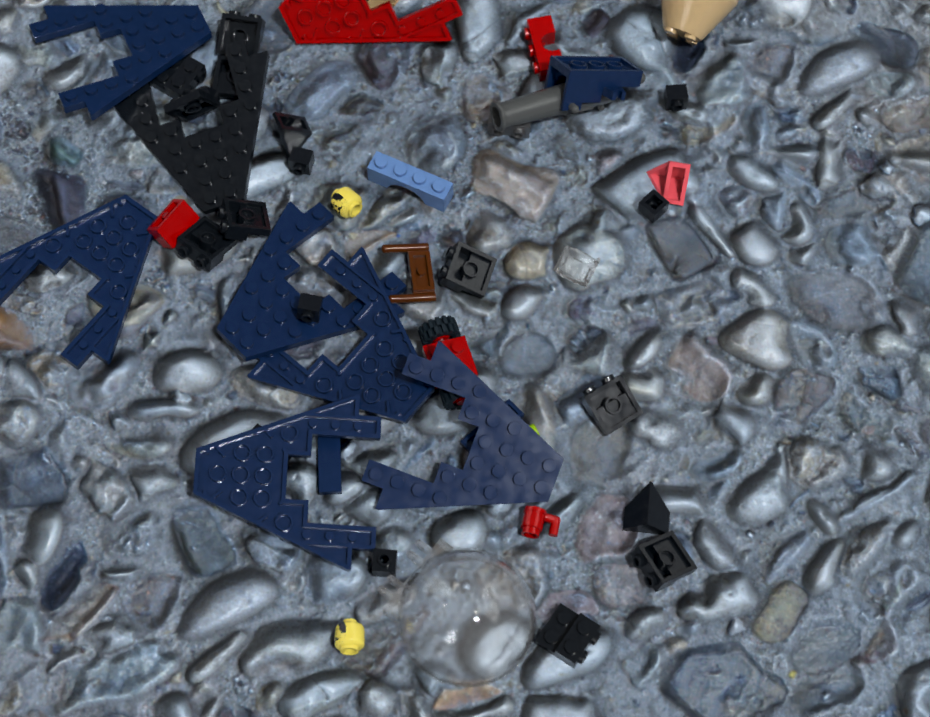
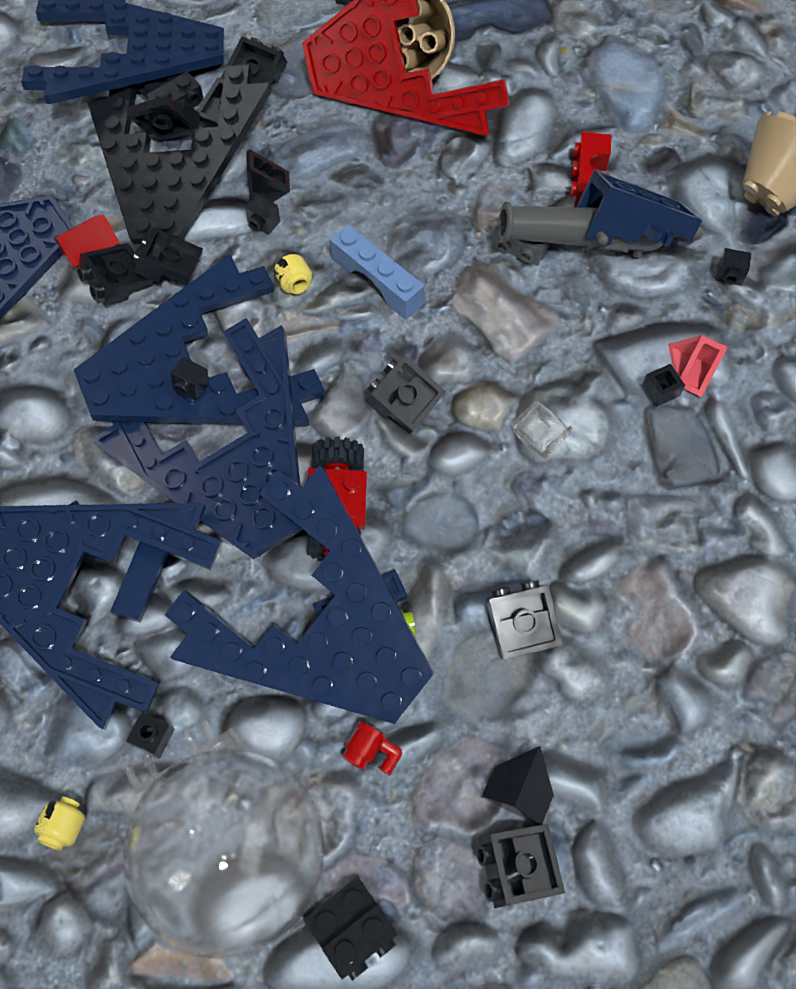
camera: 20 degrees right, 0 degrees up
reddish brown plate [381,243,436,304] -> none

